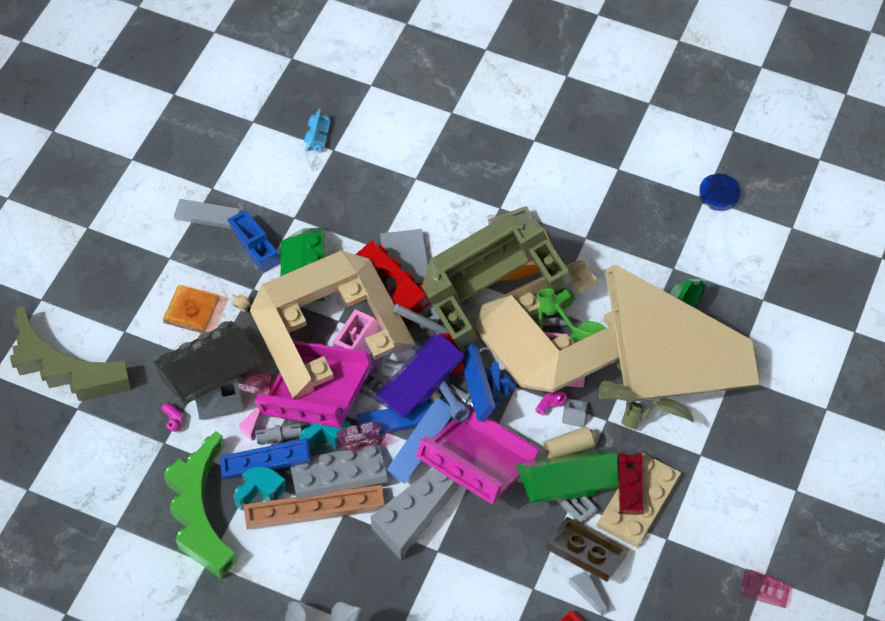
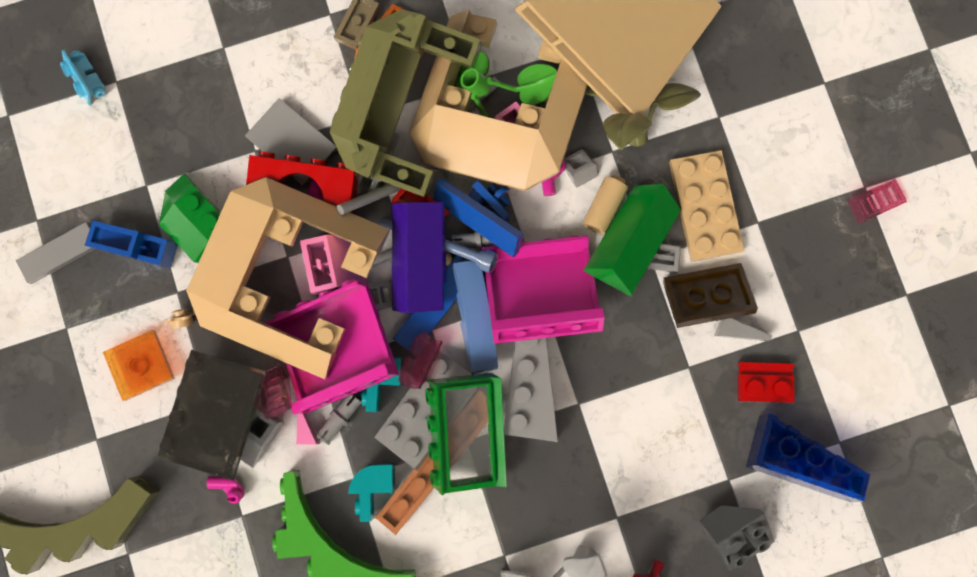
camera: 40 degrees left, 25 degrees up
blue tile [220,438,311,480] -> none
dark red plate [618,452,643,515] -> none
none -> window [425,373,507,496]

